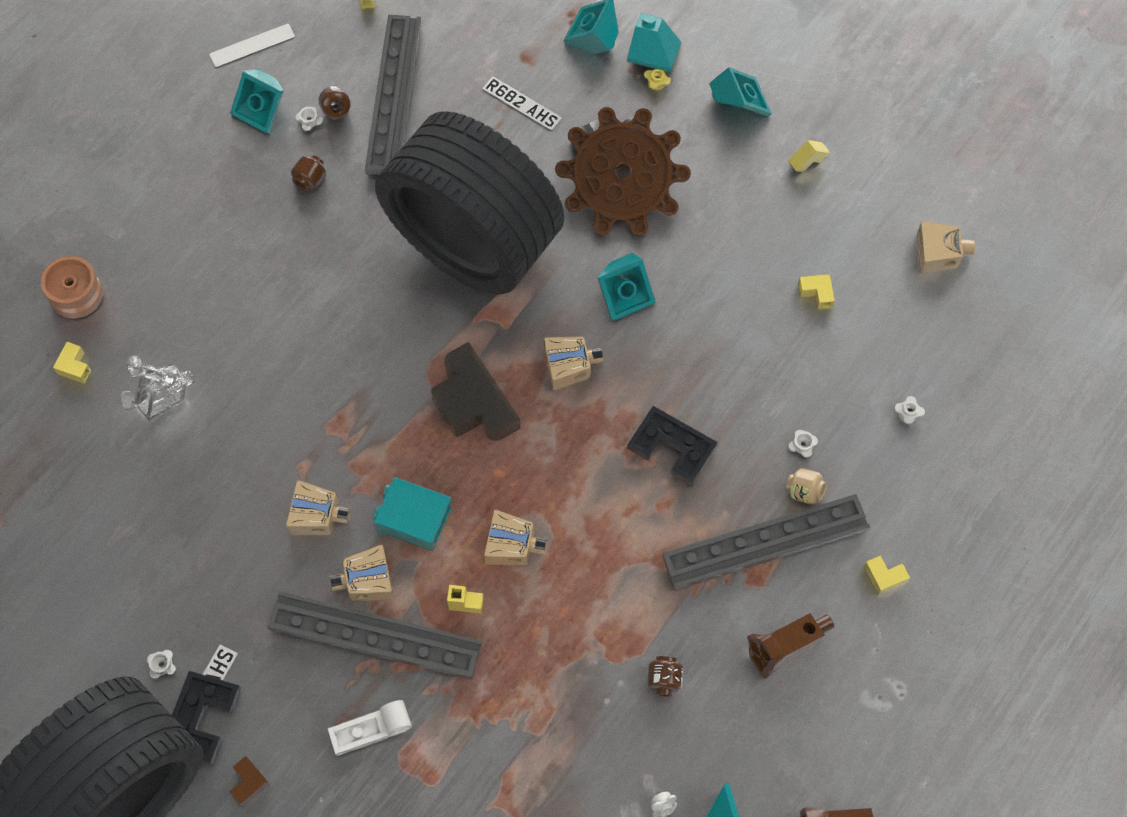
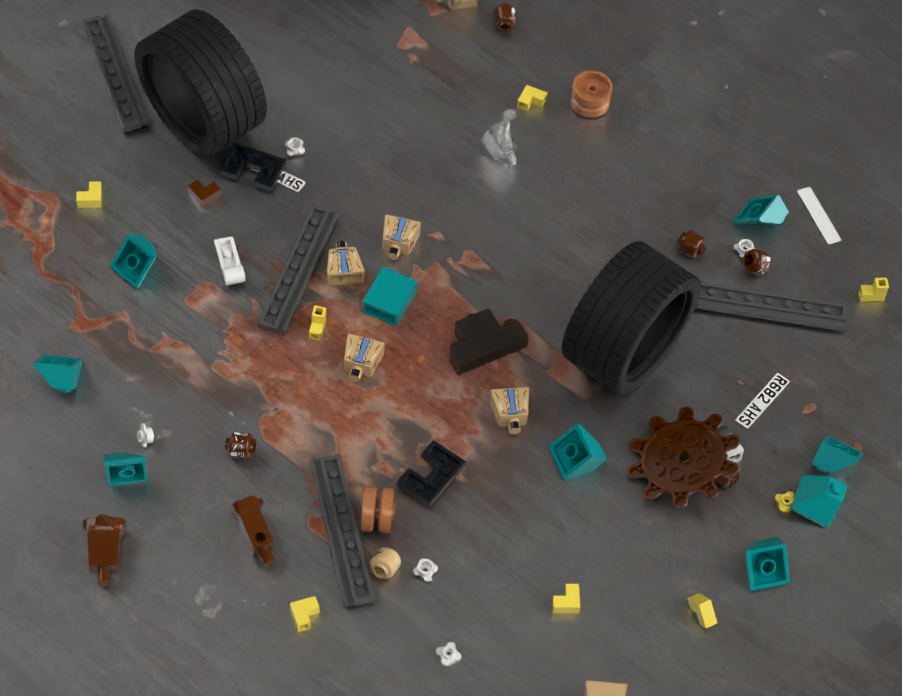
camera: 90 degrees right, 10 degrees down
none -> nougat wheel [361,485,395,534]

